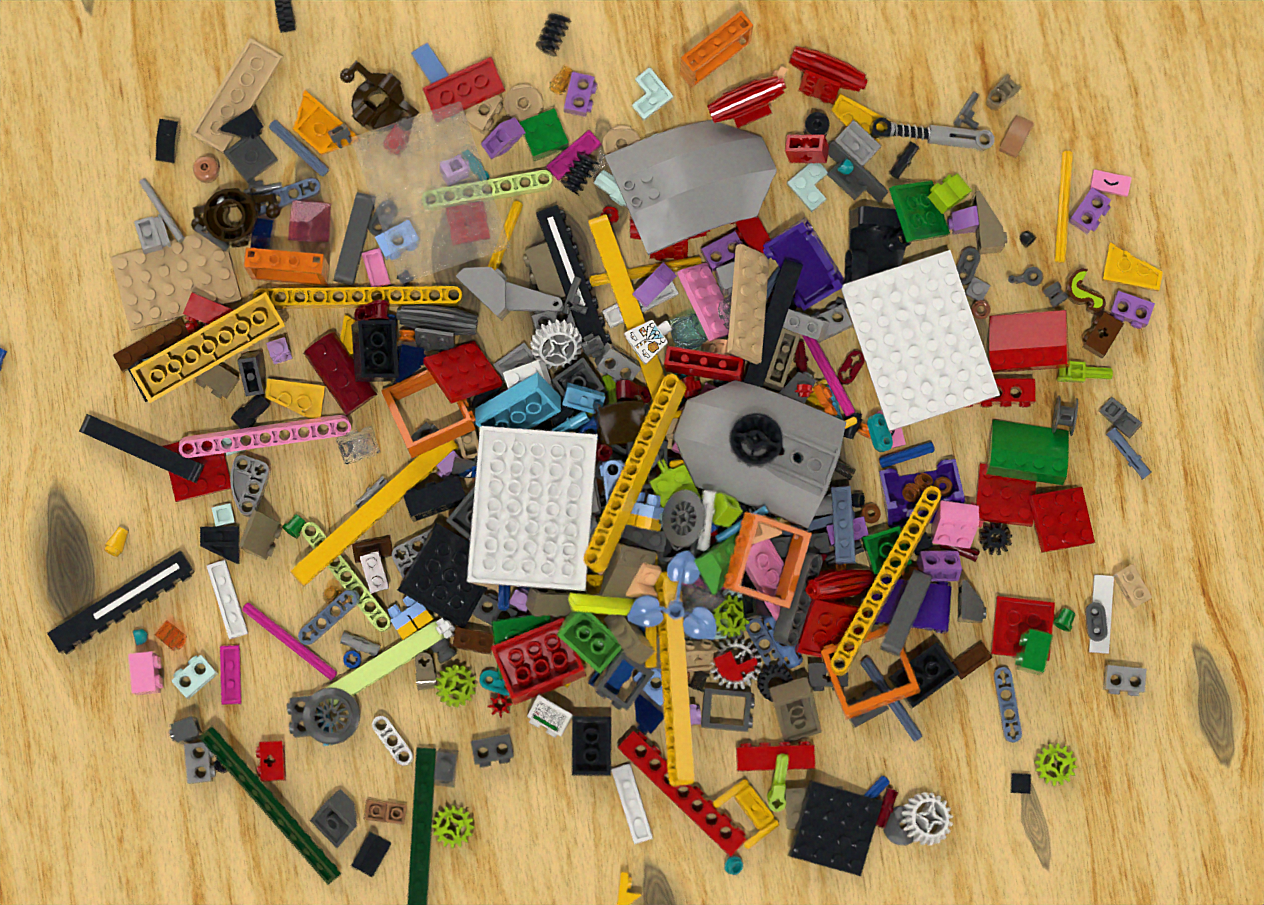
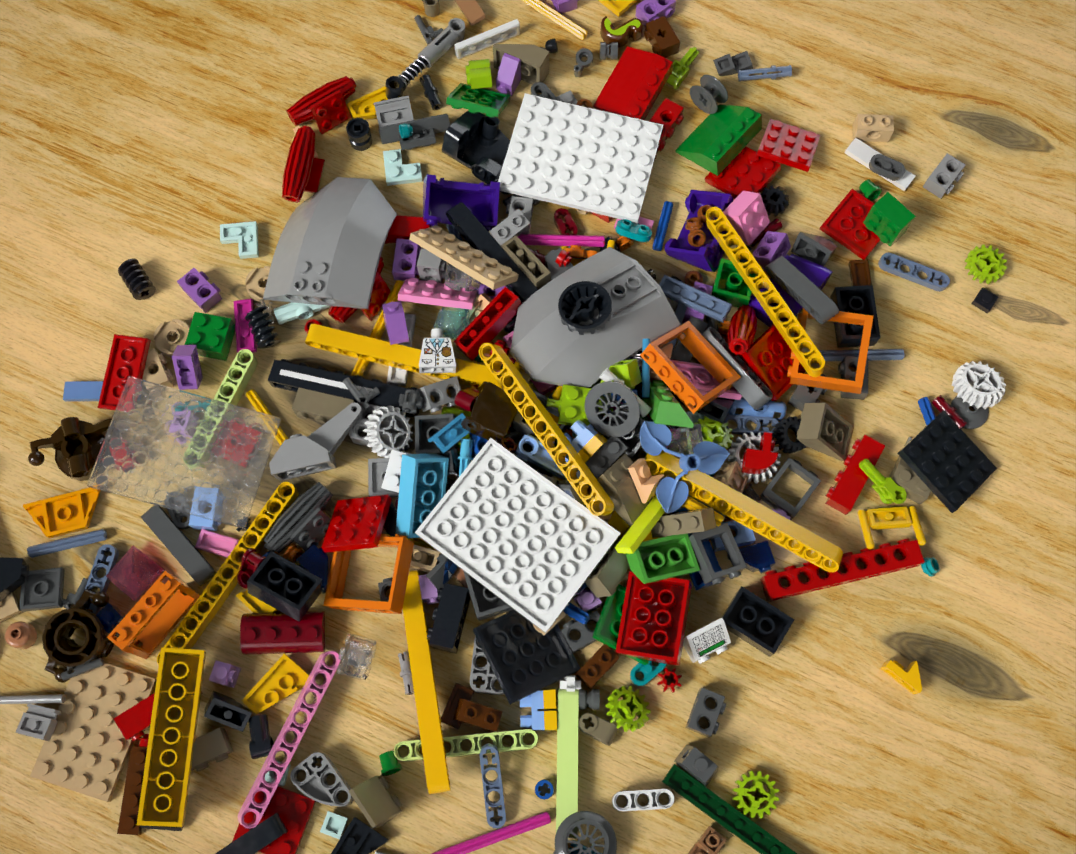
camera: 55 degrees left, 10 degrees down
clear yellow cone [323,585,342,604] -> none
dark grey tile [328,123,351,148] -> none
light grey pin [340,632,381,657] -> none
clear yellow cone [549,66,573,95] -> none
white tile [611,764,653,844] -> none
orange window [680,10,753,89] -> none
red brick [785,135,829,163] -> none
none -> white tile [454,19,520,59]

